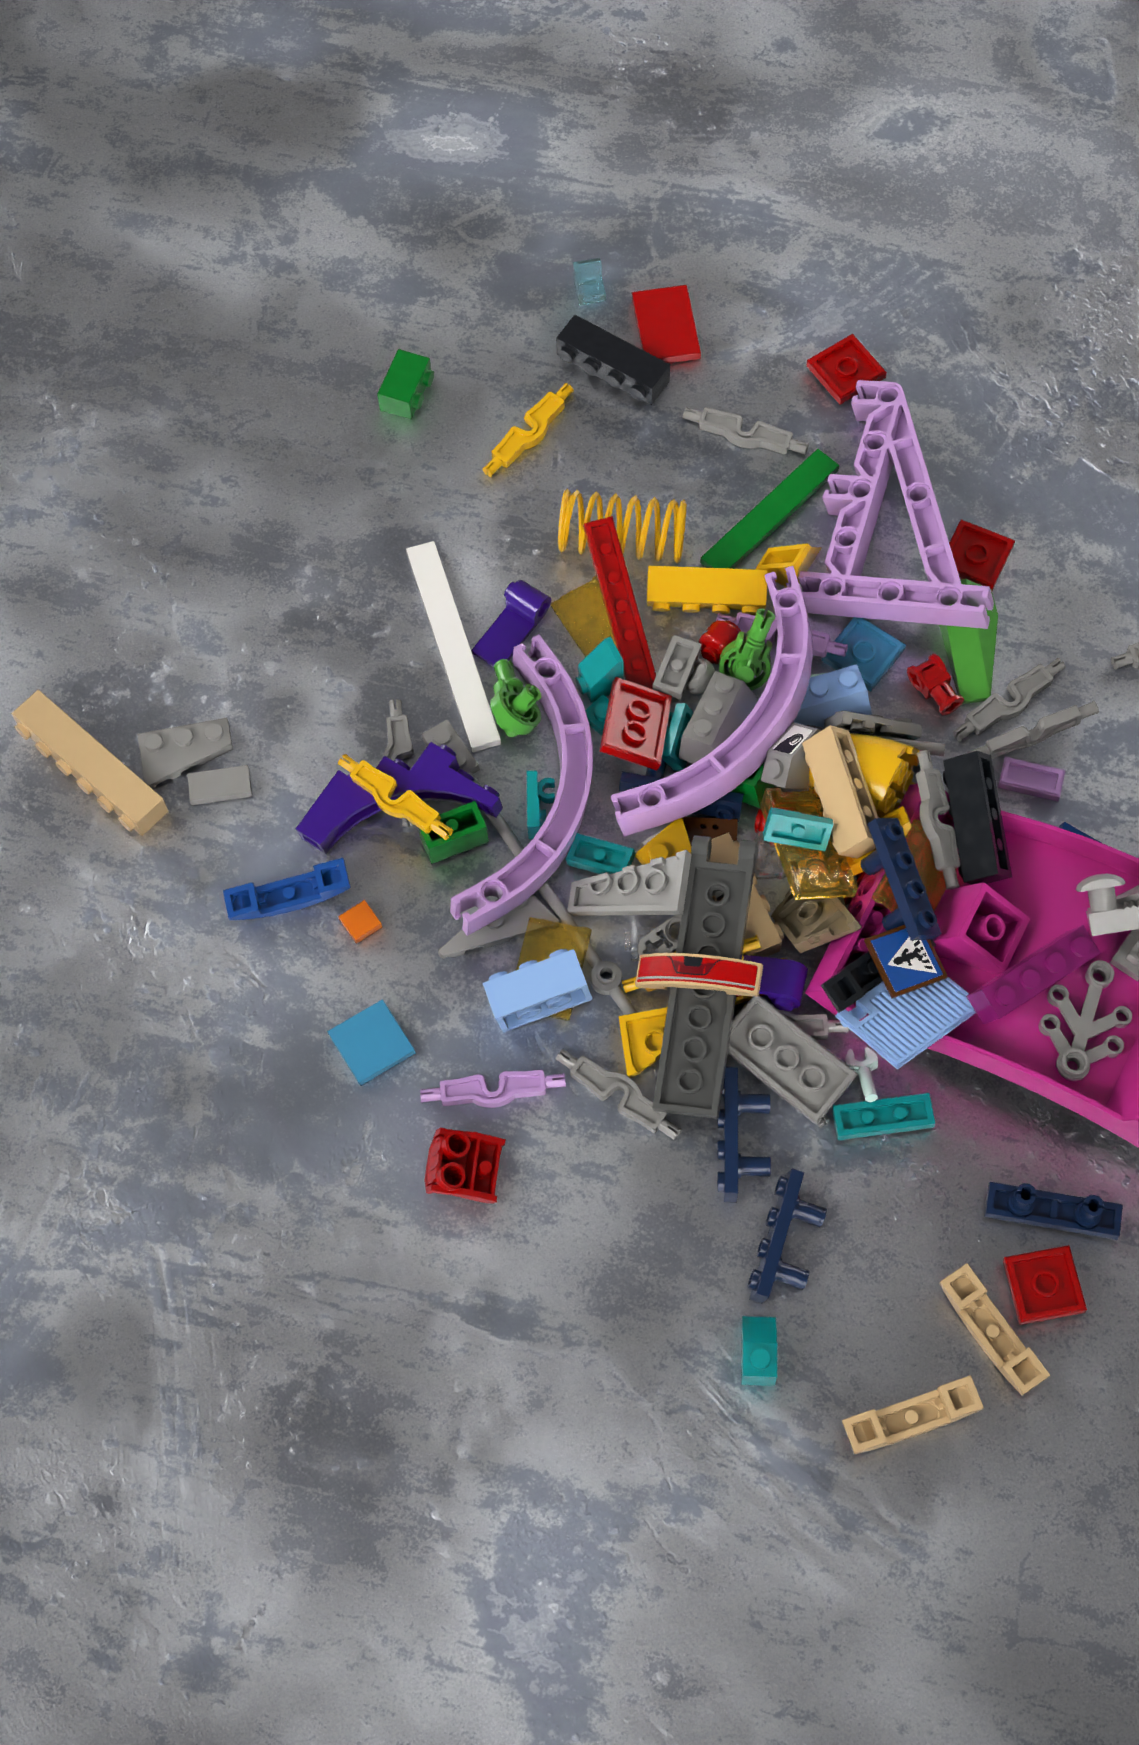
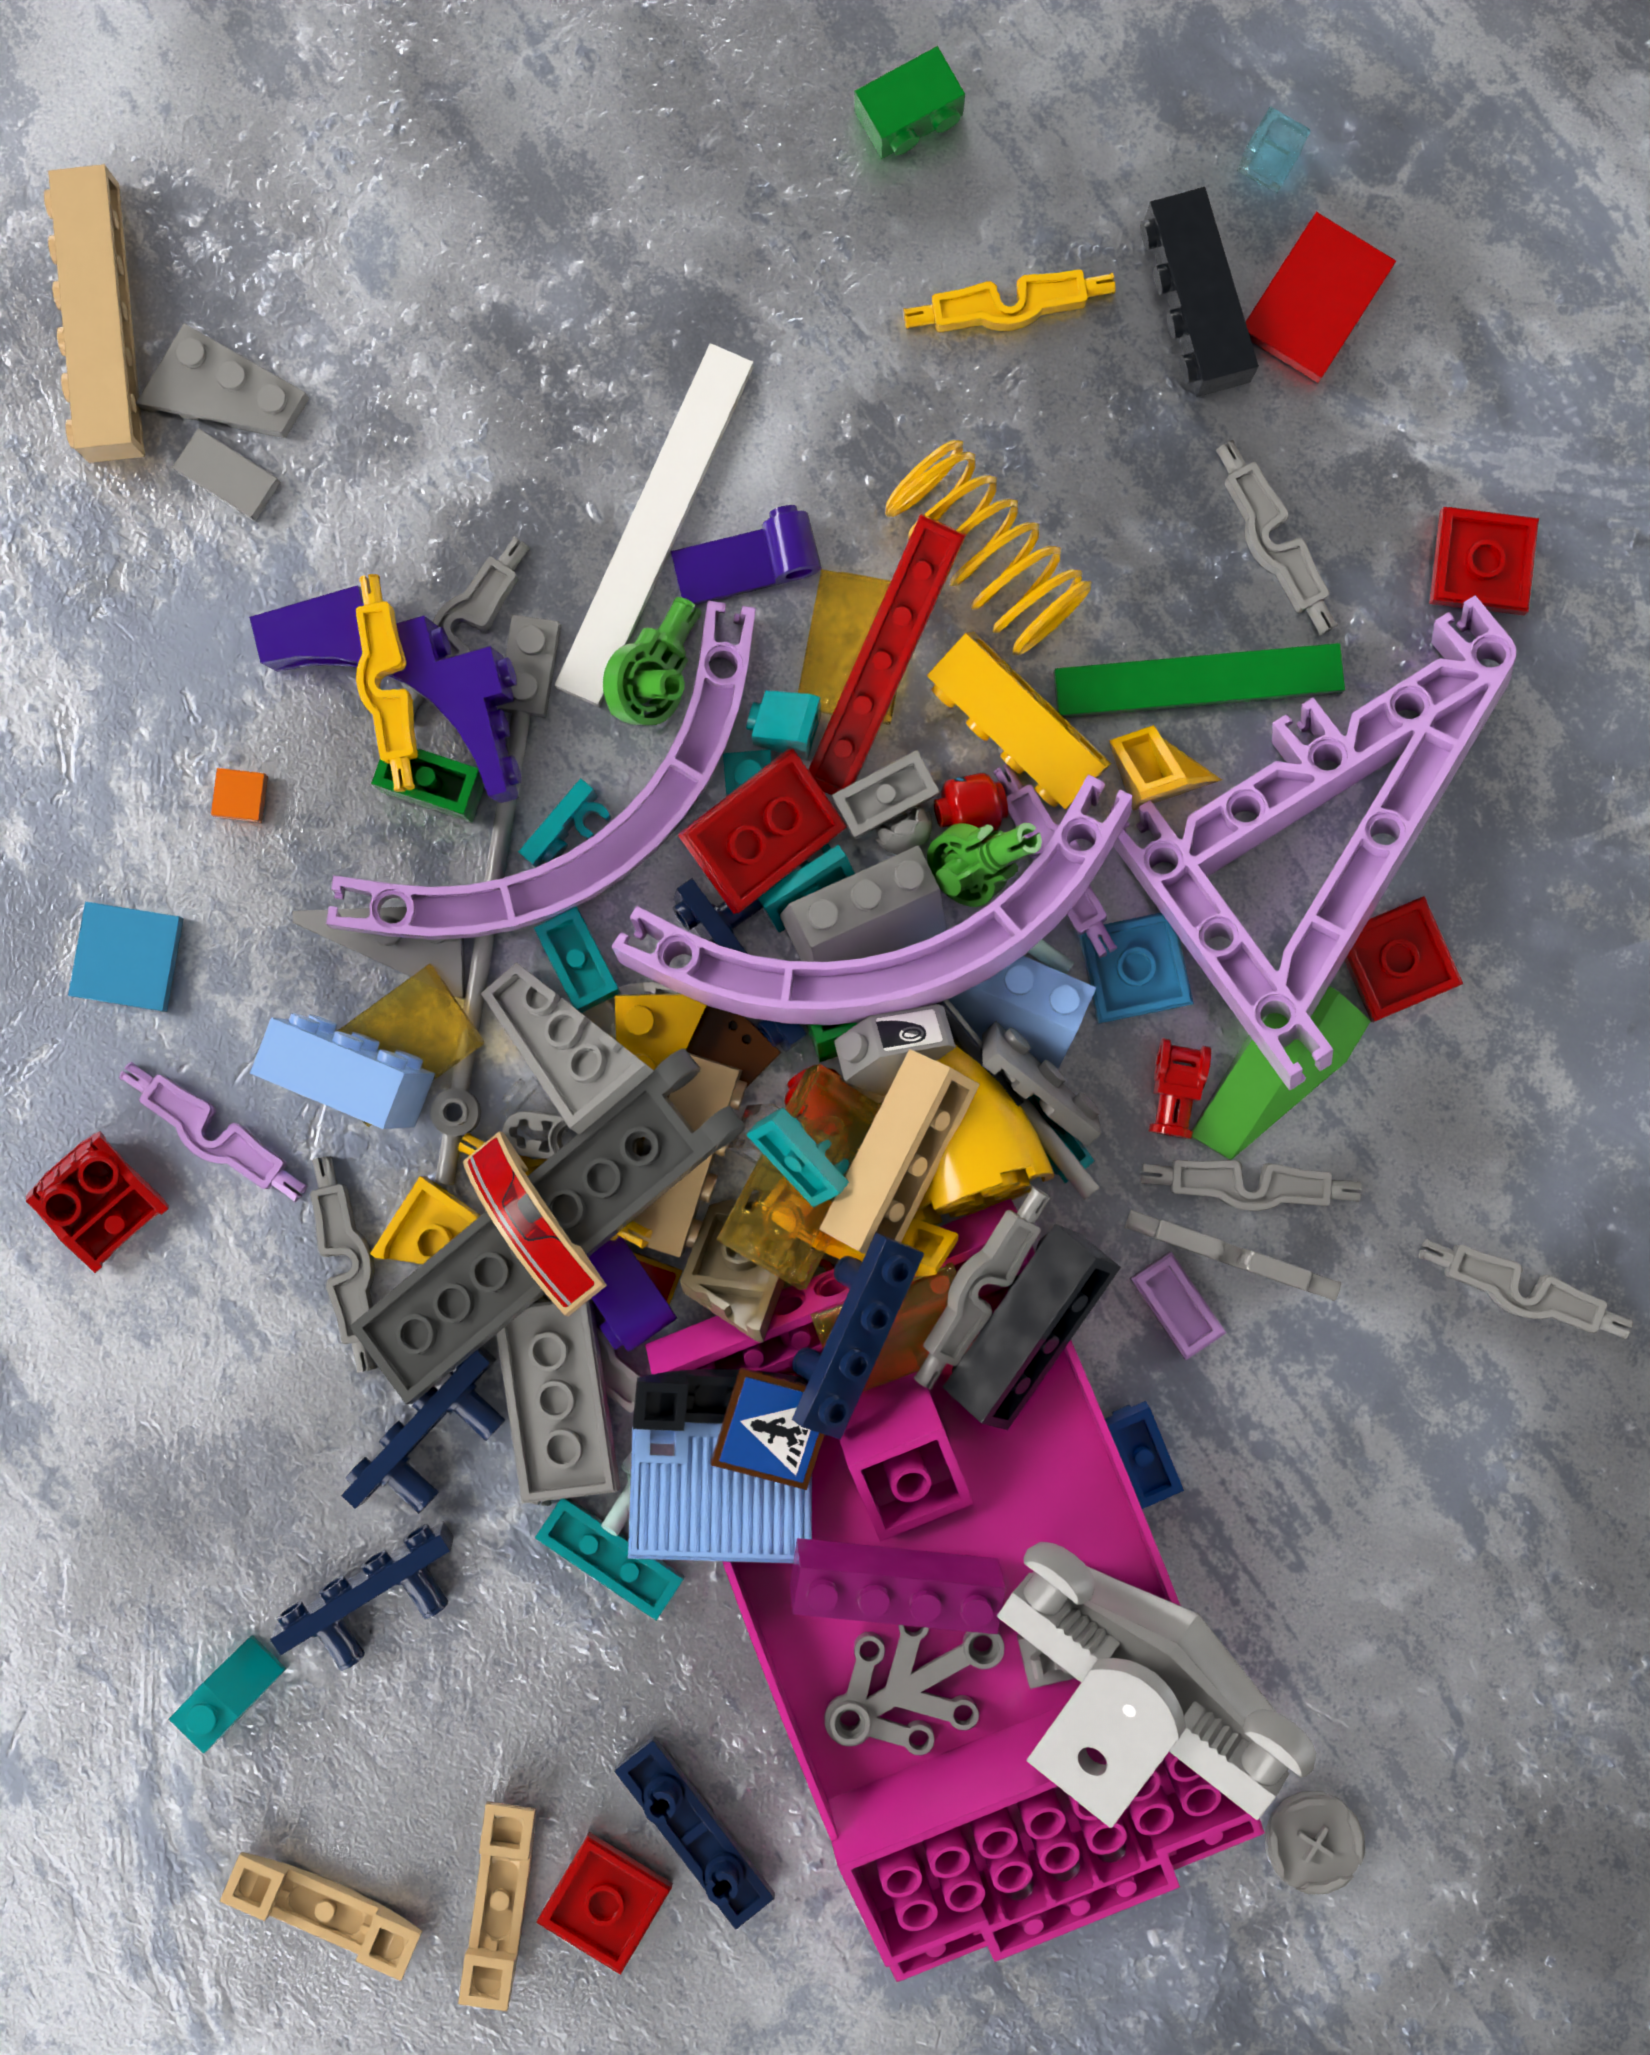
camera: 45 degrees right, 20 degrees up
blue slope [223,858,351,921] -> none

